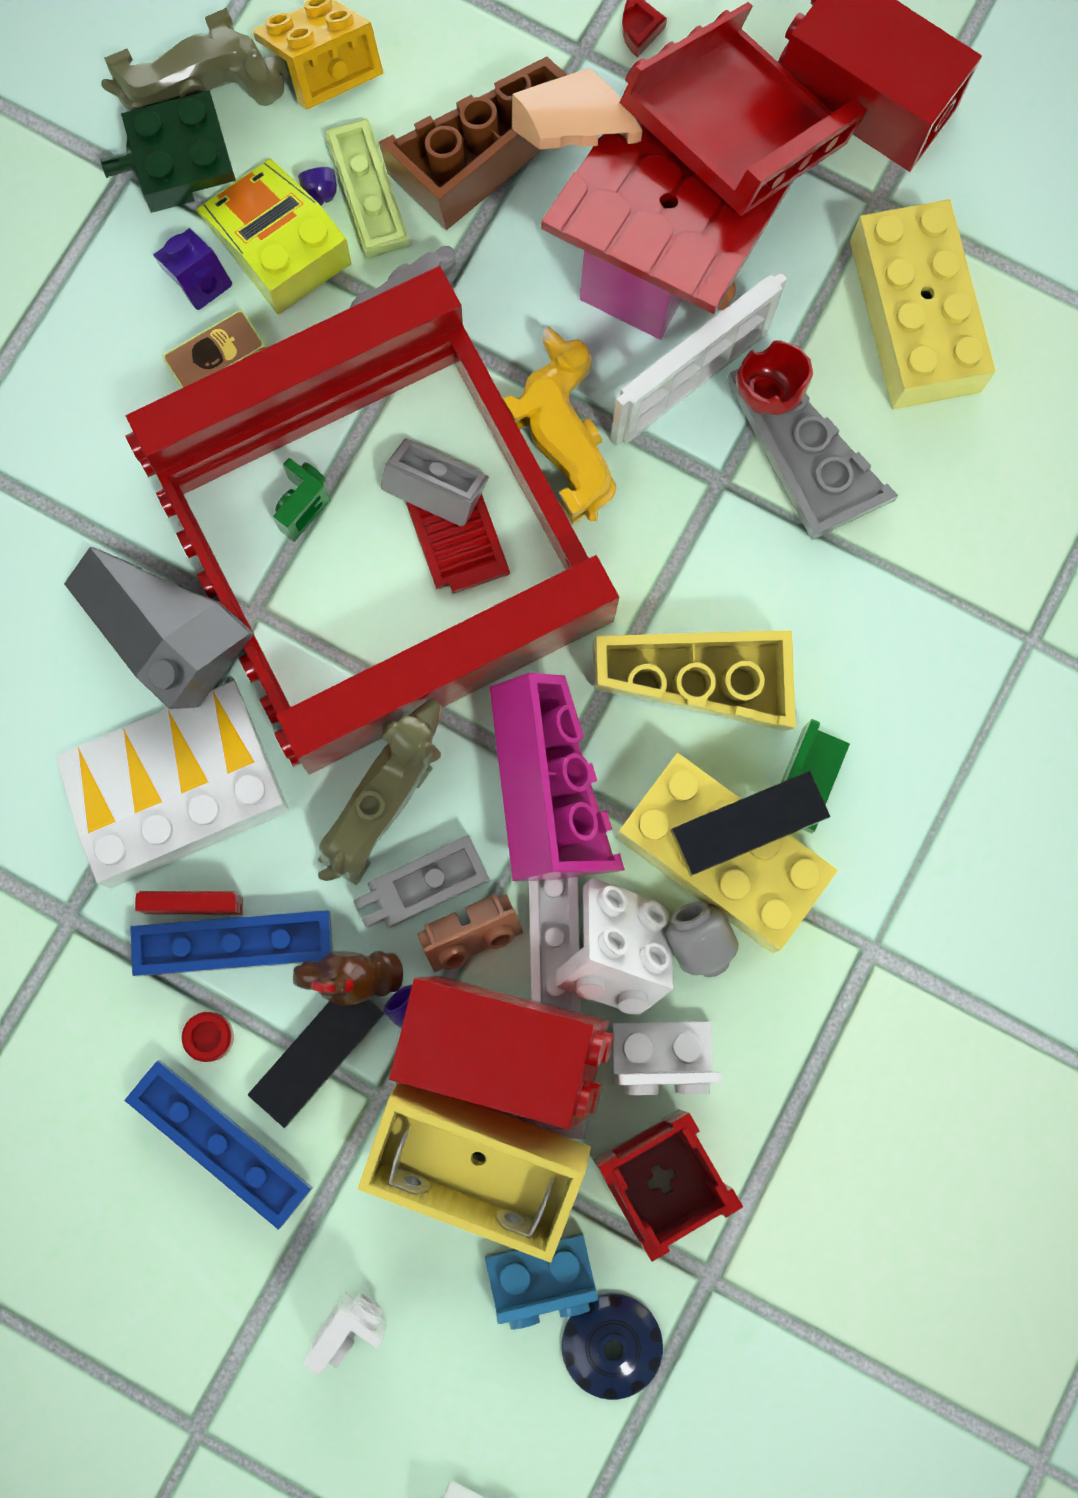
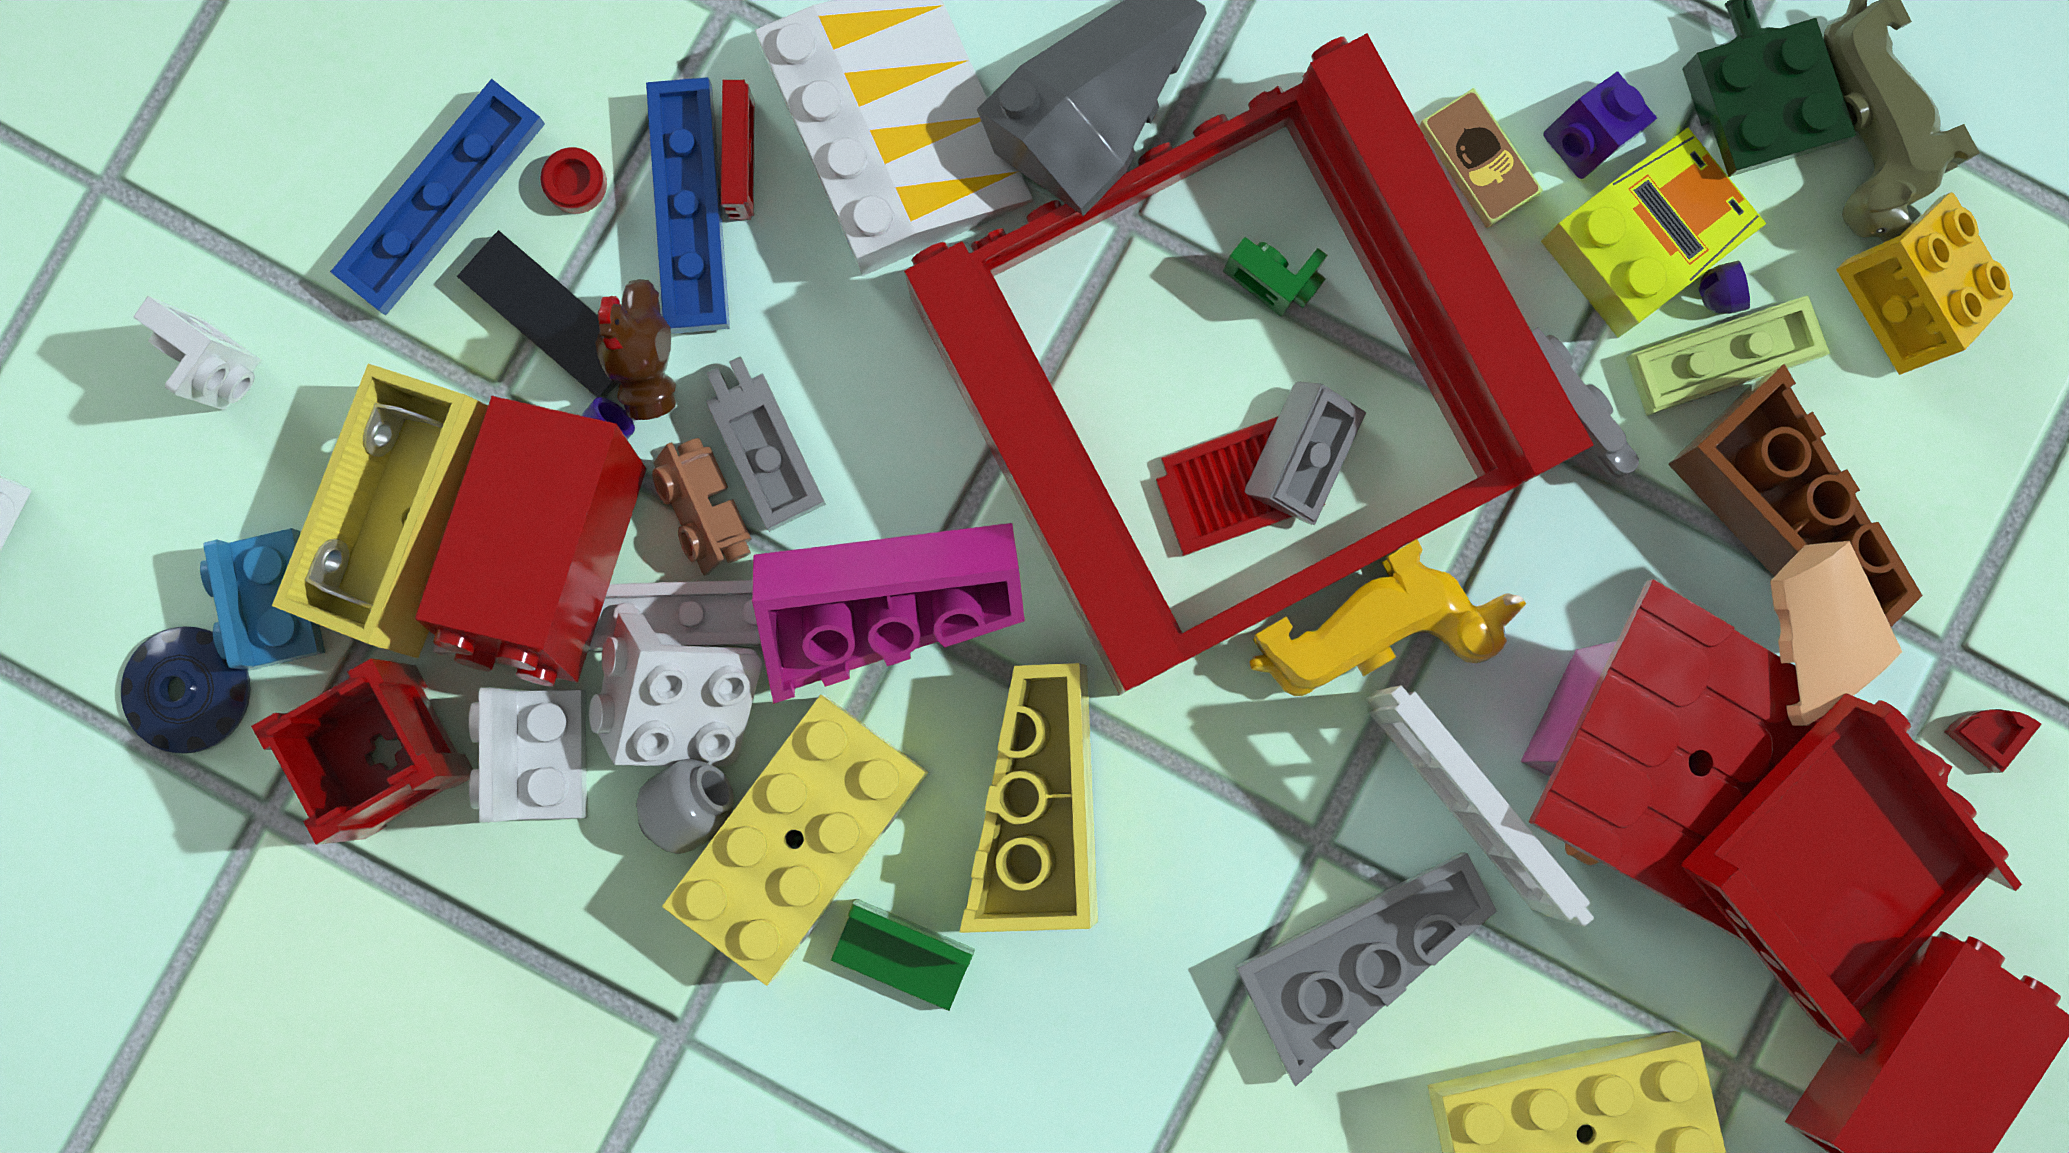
camera: 90 degrees right, 5 degrees up
olive animal [317,699,442,886] -> none
black tile [670,771,831,877] -> none
red hair [735,340,814,415] -> none

